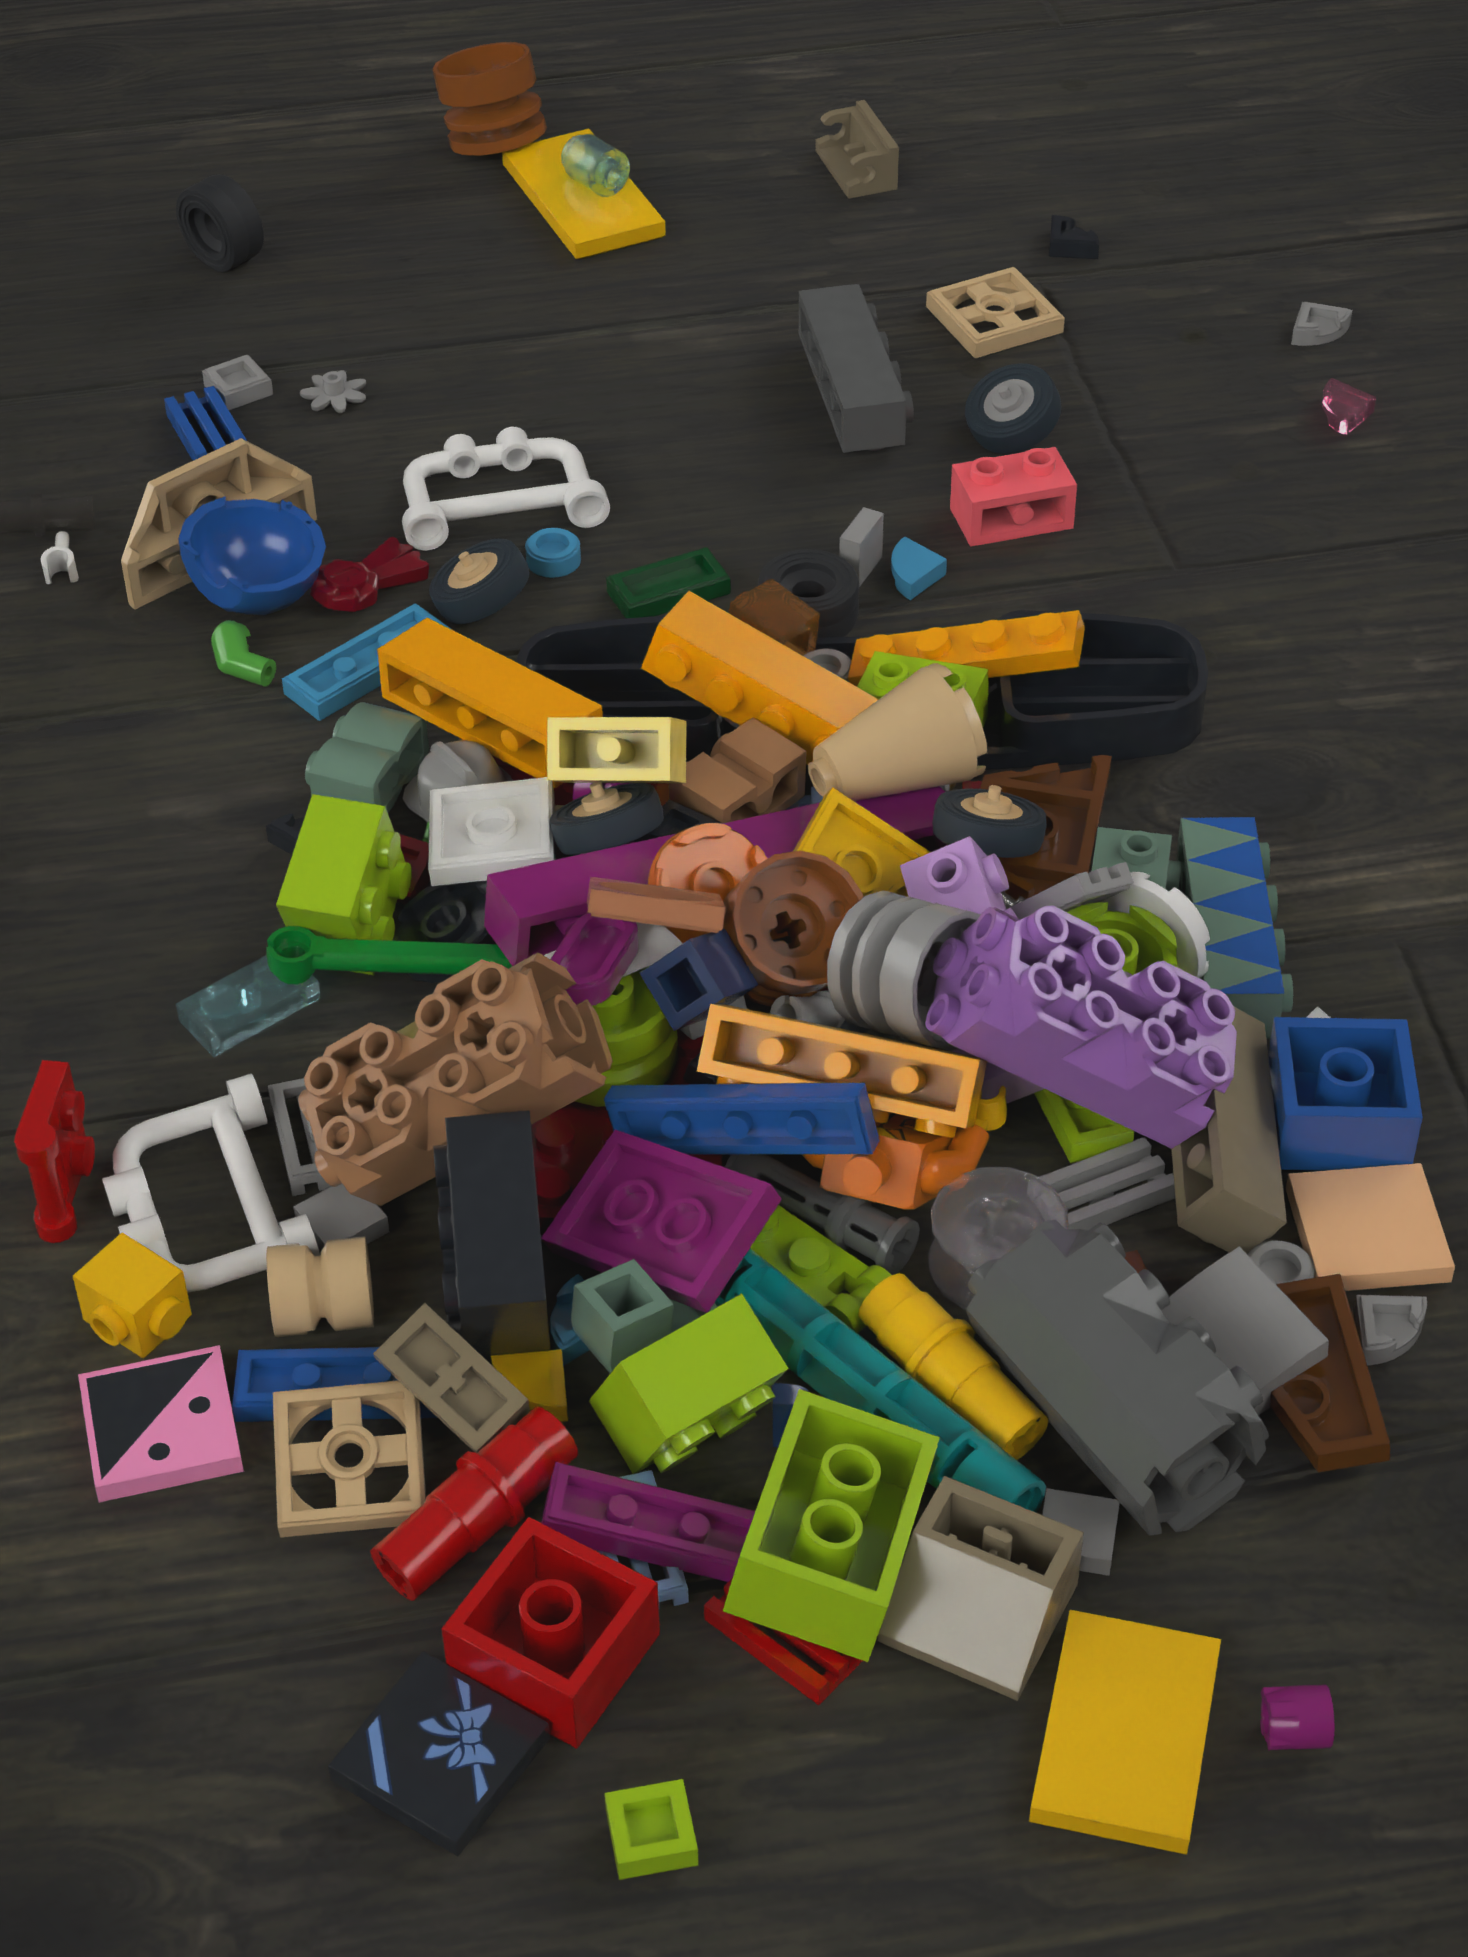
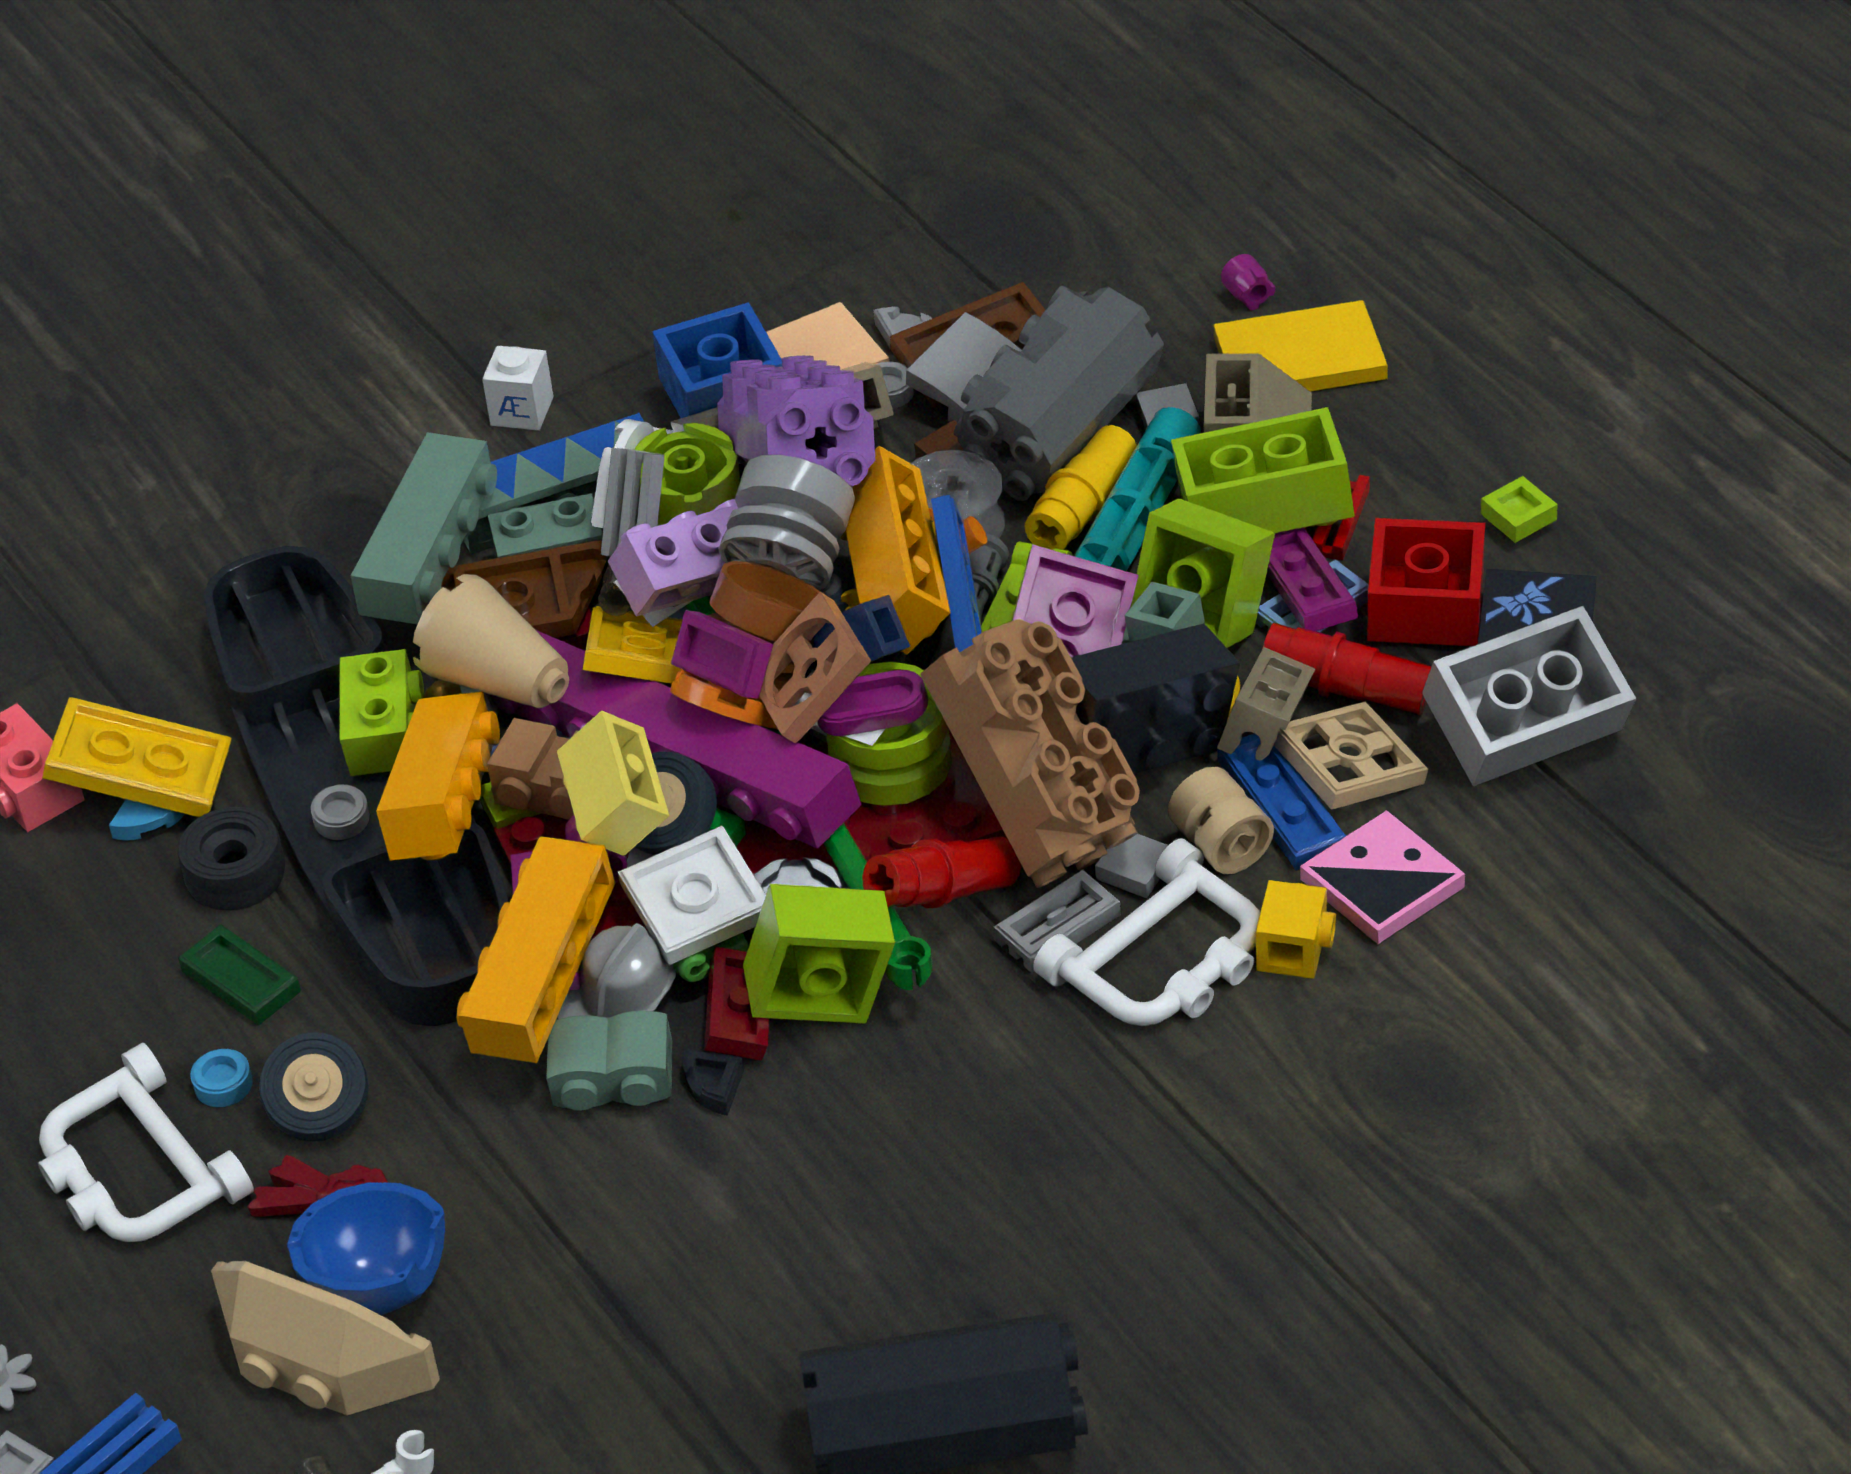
camera: 110 degrees left, 0 degrees up
red plate [14,1060,95,1243] -> none
clear light blue plate [176,955,321,1057] -> none
bright green arm [211,620,276,687] -> none
dark azure tile [282,603,451,721] -> none
clear orange brick [728,578,820,656] -> none
light grey tile [839,507,884,587] -> none
light orange plate [848,610,1085,687] -> none
black wheel [932,785,1046,858] -> none
none -> yellow tile [42,697,232,817]
none -> sand green brick [351,432,497,624]
none -> white brick [482,346,553,431]
none -> magenta tile [671,610,773,699]
none -> red piece [862,837,1021,908]
none -> light grey brick [1422,606,1636,786]

